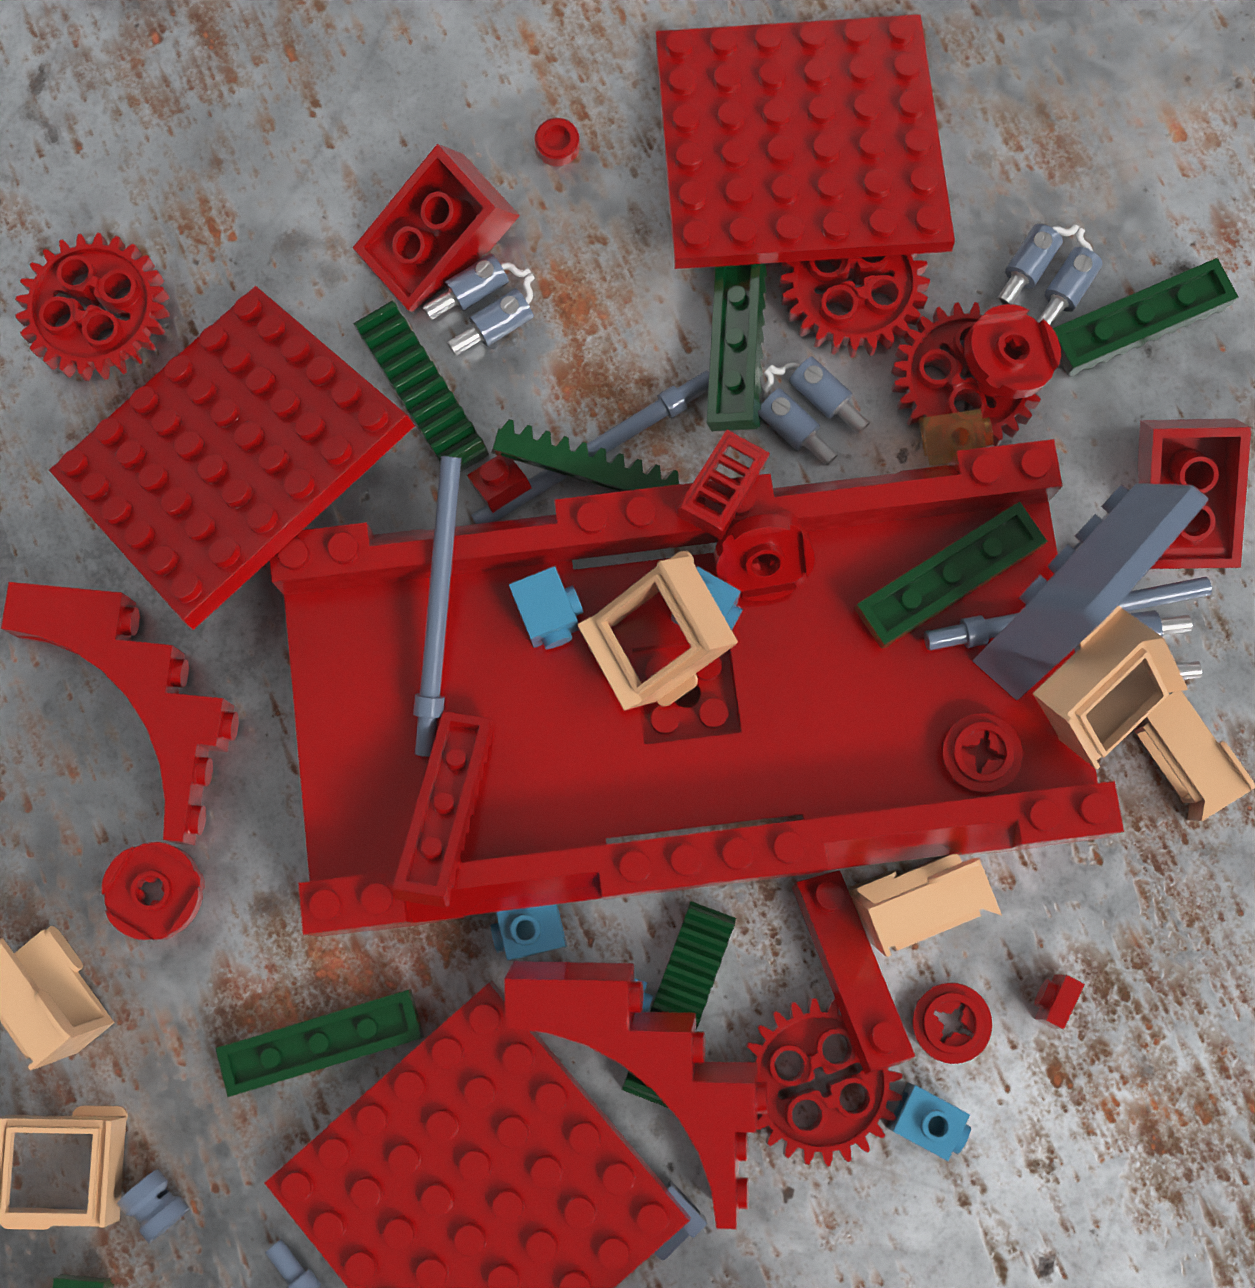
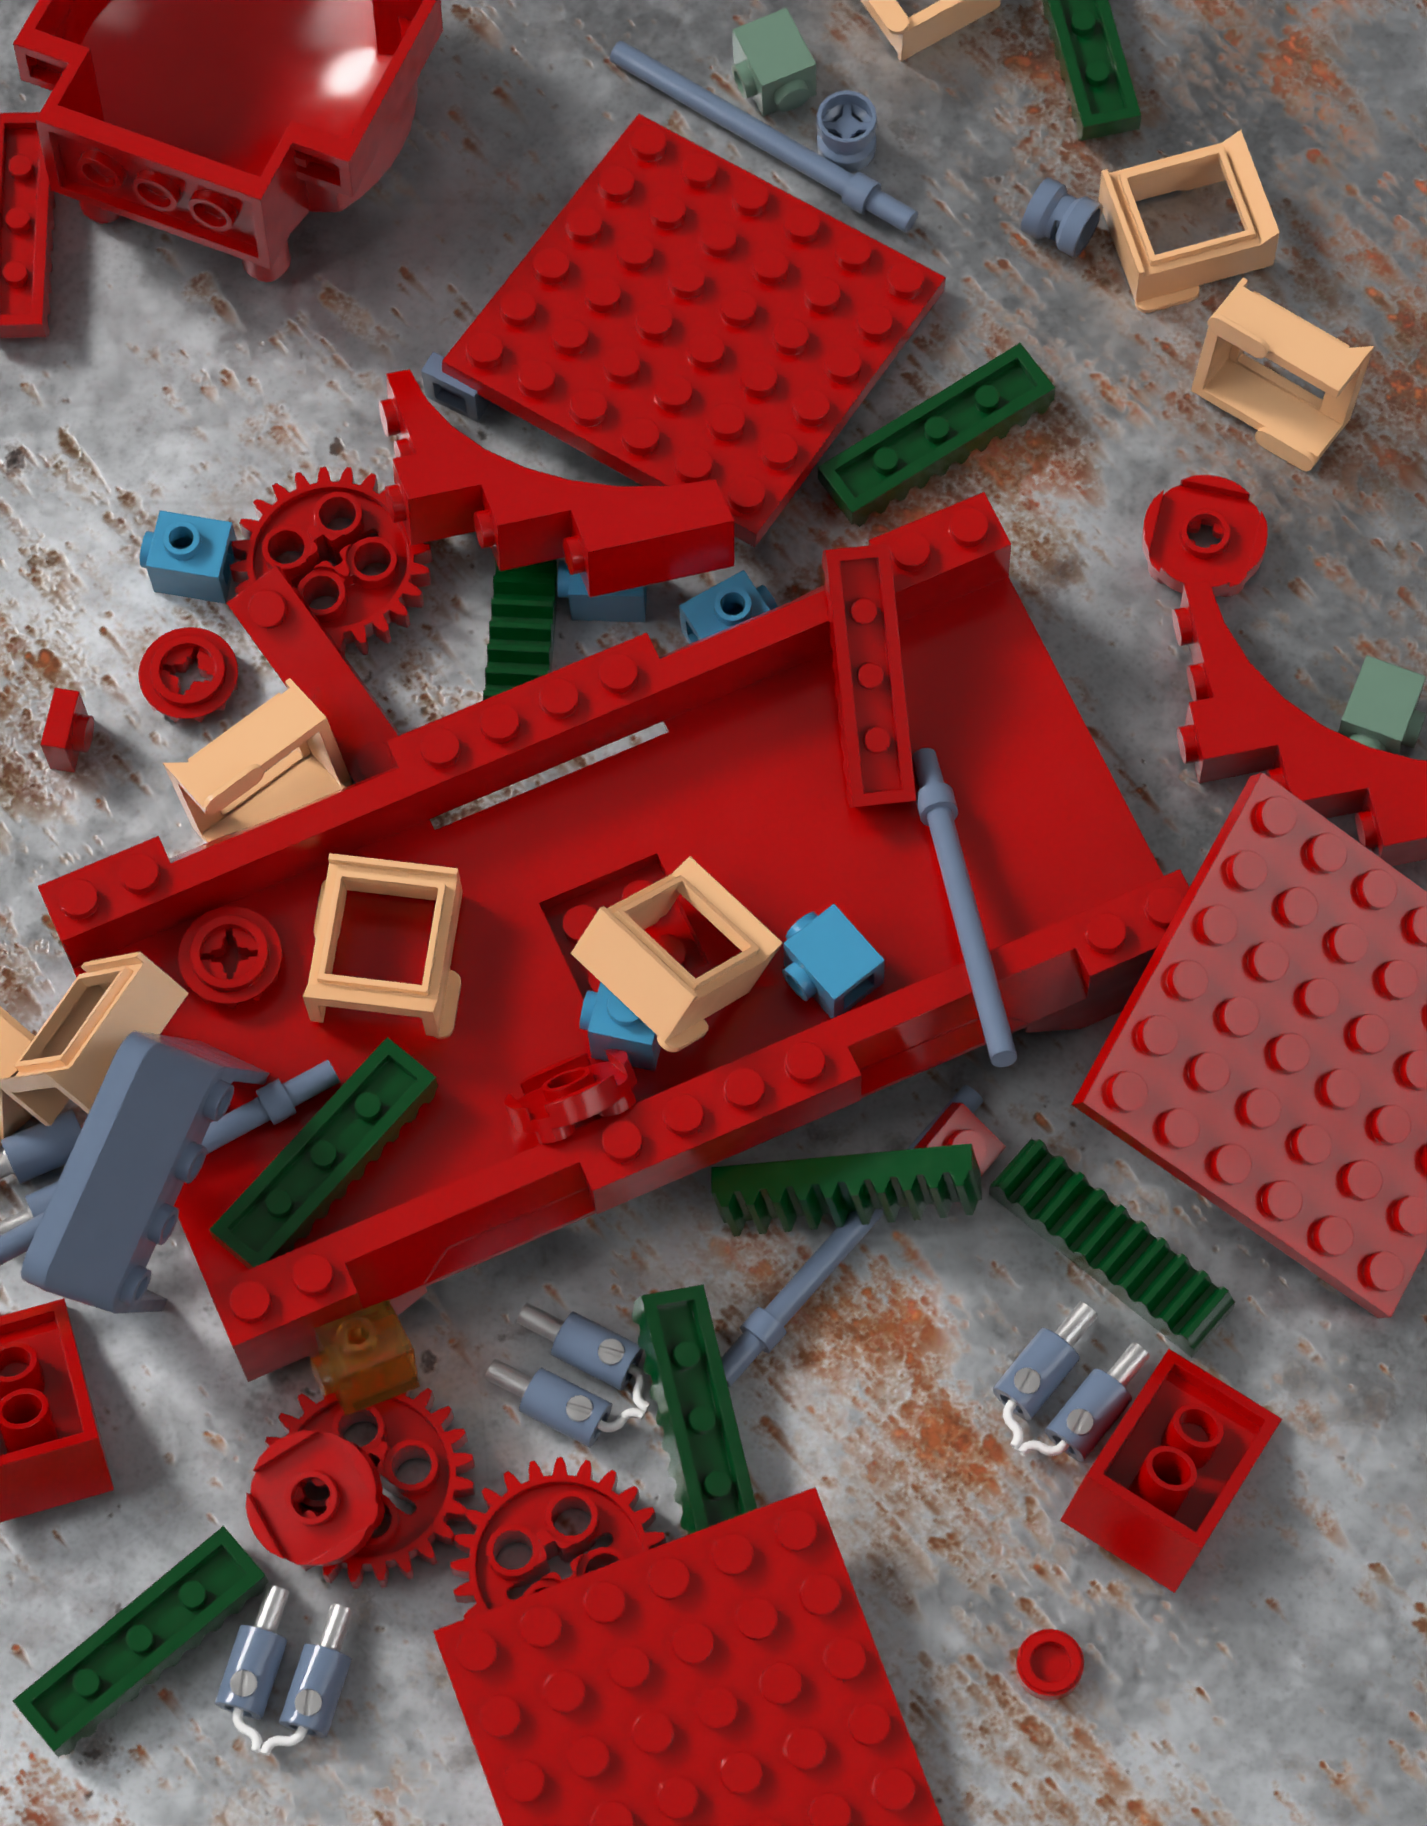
camera: 165 degrees right, 10 degrees down
red slope [677,429,770,540] -> none
none -> light nougat piece [303,853,463,1039]
none -> sand green brick [1338,655,1427,755]

